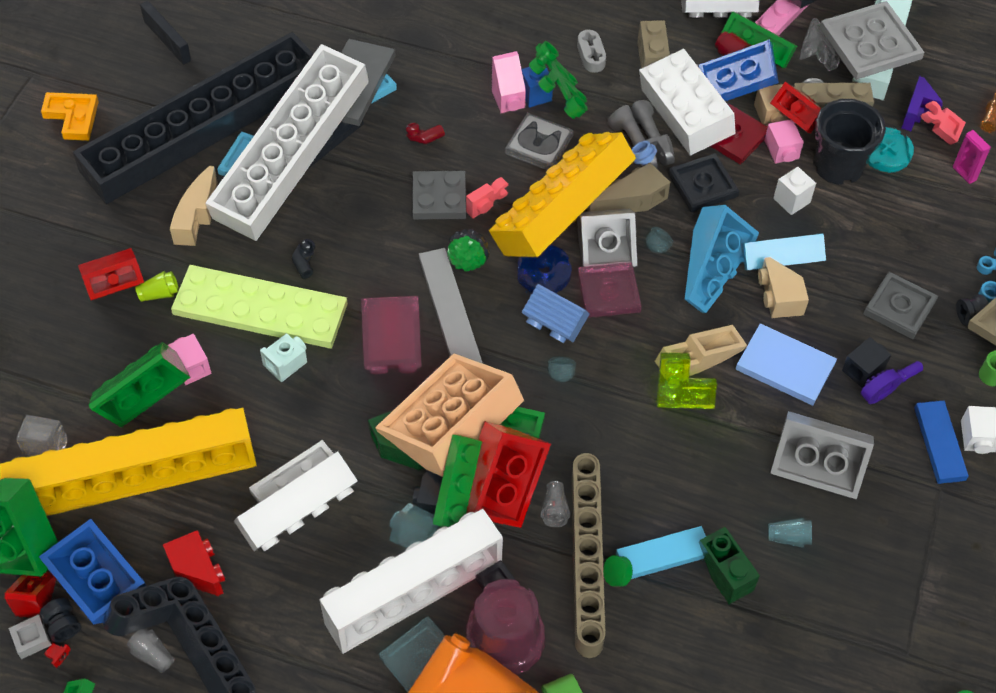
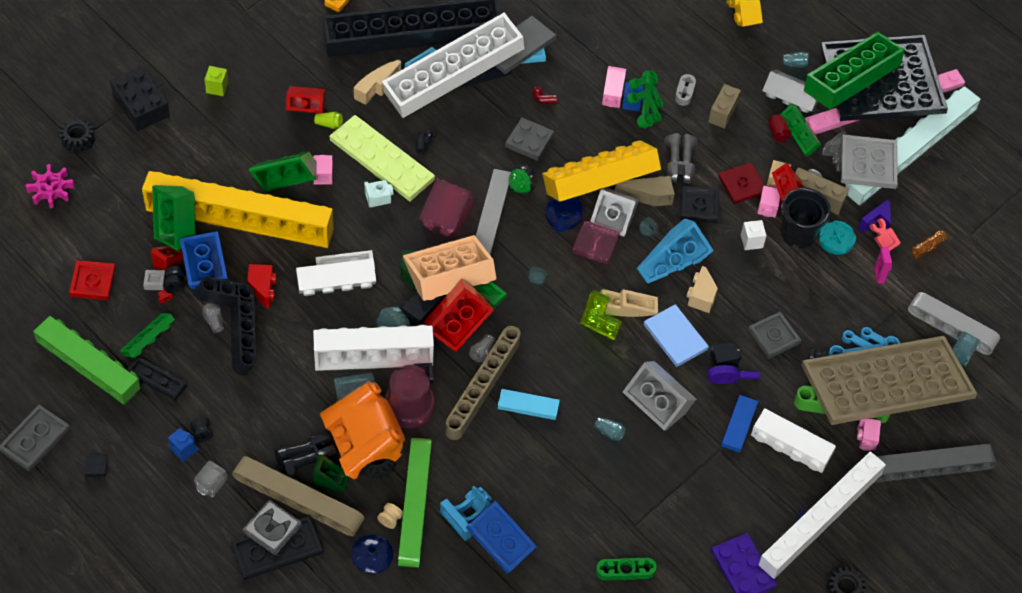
camera: 25 degrees right, 0 degrees up
clear brick [16,415,67,456] -> none
green plate [432,434,482,528] -> none
coral plate [466,177,508,219] -> none
tile [505,113,574,170] -> none
medium blue brick [522,284,589,343] -> none
green tile [603,555,633,587] -> none
medium blue plate [632,141,657,165] -> none
white brick [639,49,736,155] -> none
tile [699,40,779,101] -> none
dark green slope [699,527,760,604] -> none
tile [742,234,826,270] -> none

